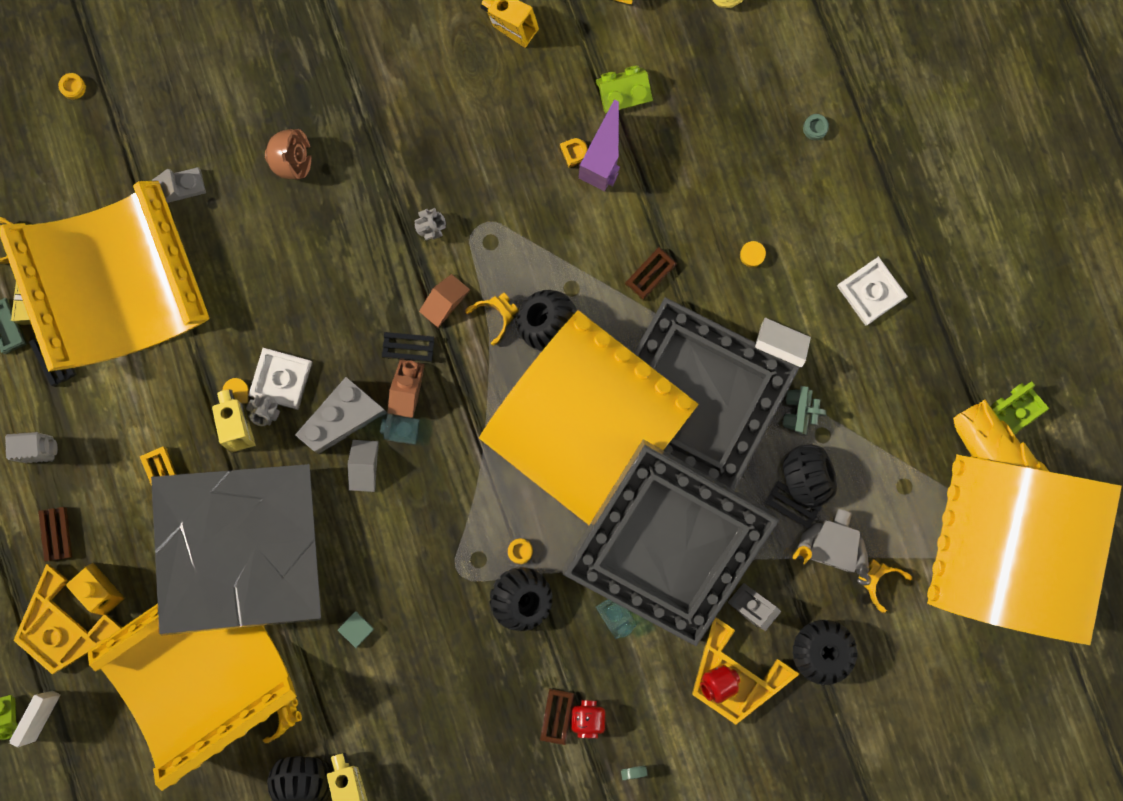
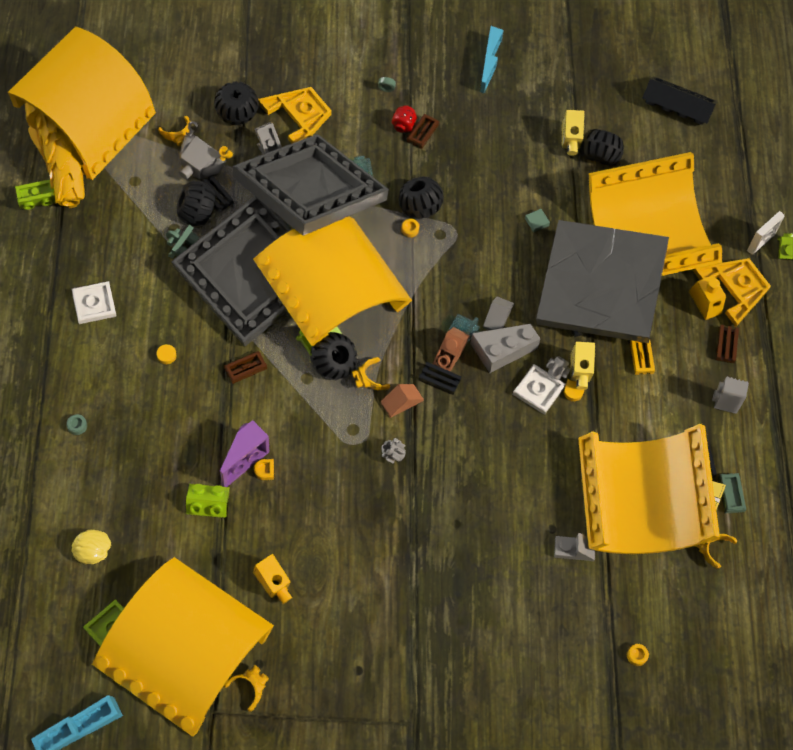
camera: 160 degrees left, 20 degrees down
nougat cylinder [265,129,311,180] -> none
red head [700,664,740,704] -> none
white tile [755,318,811,367] -> none

